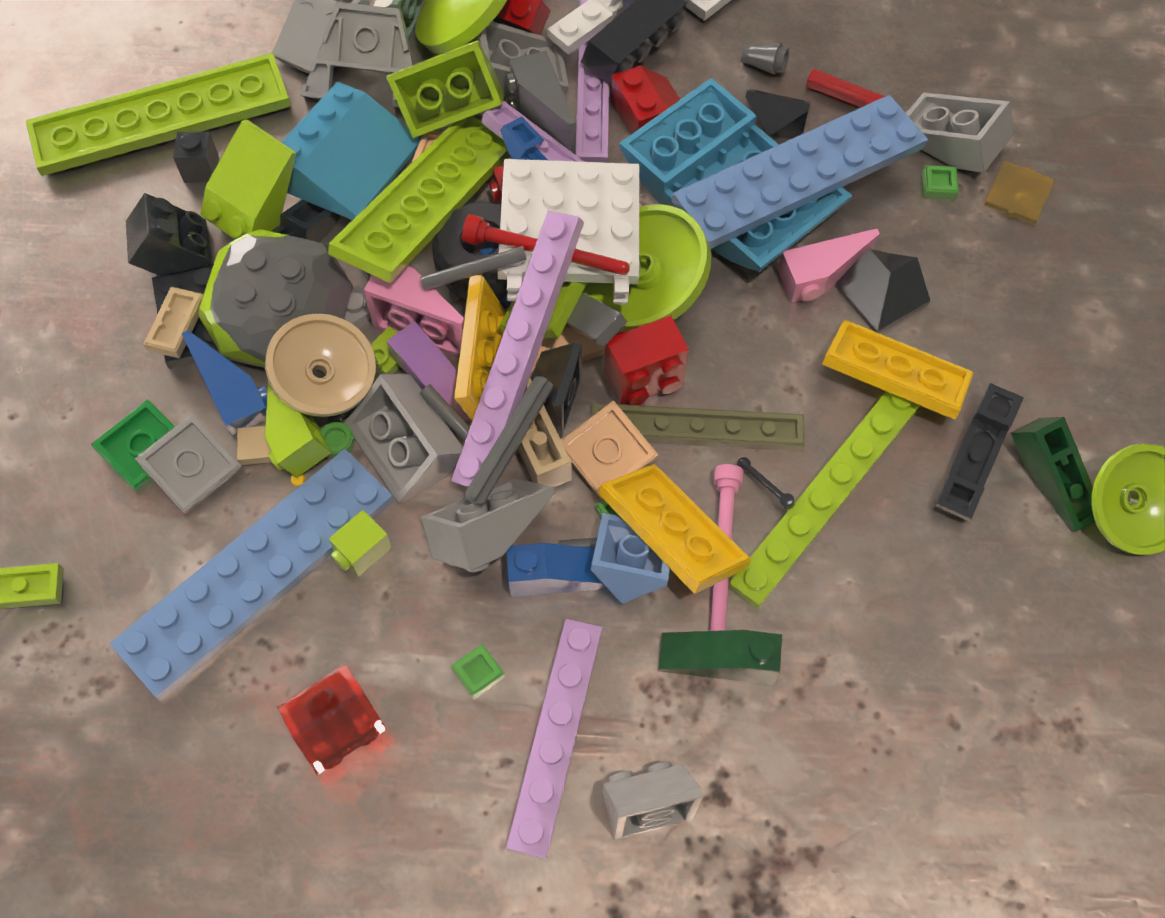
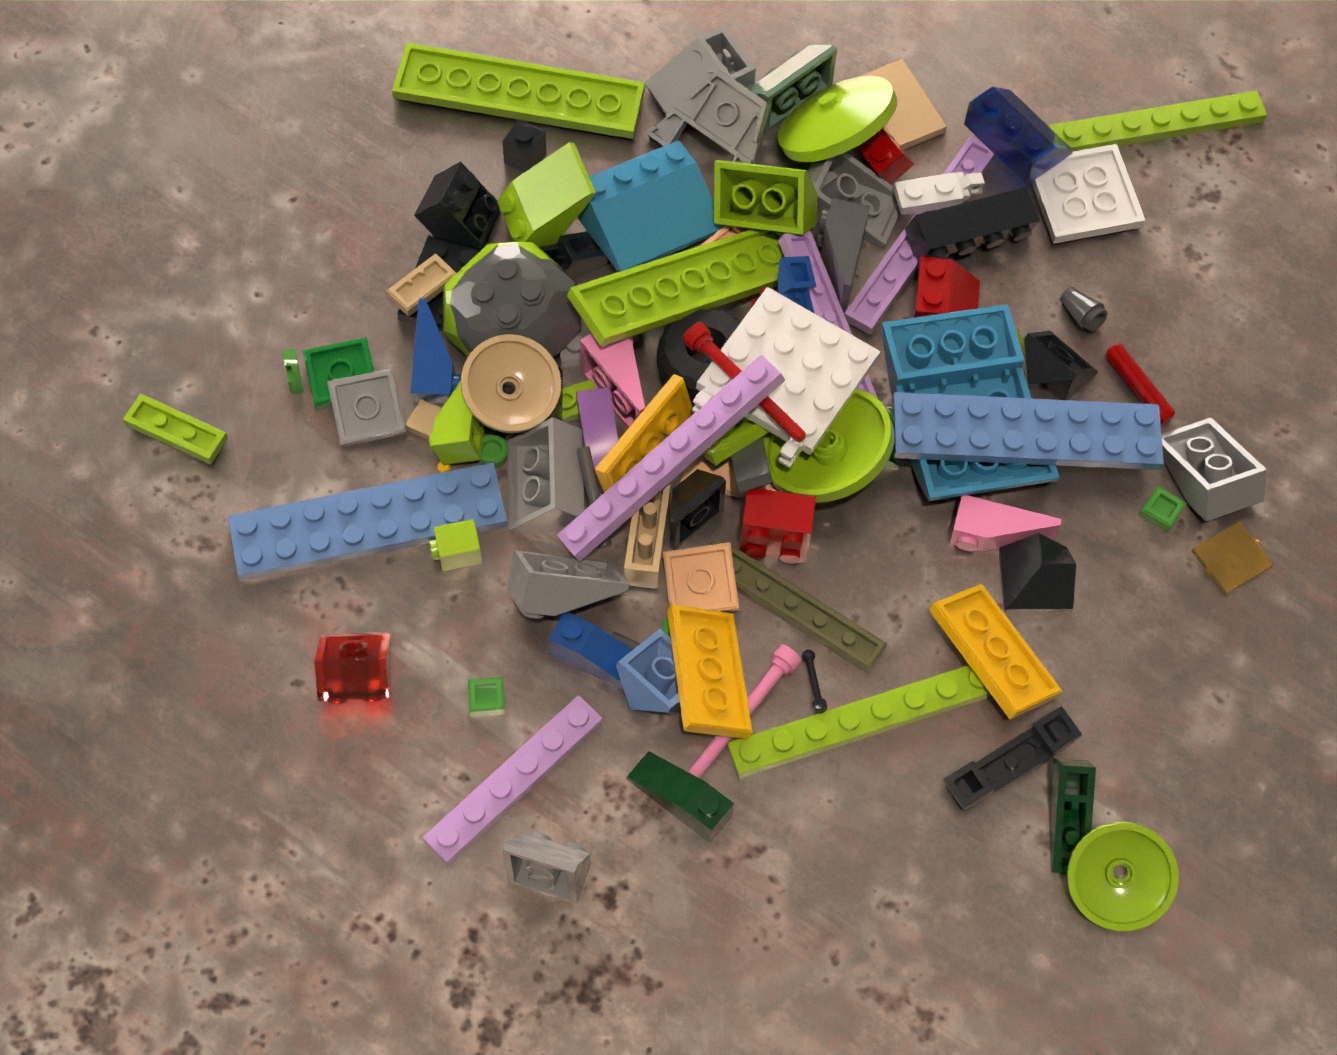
camera: 30 degrees right, 0 degrees up
dark grey bar [420,246,527,291] -> none
dark grey axle [465,376,553,506] -> none
none -> bright green tile [282,348,304,394]

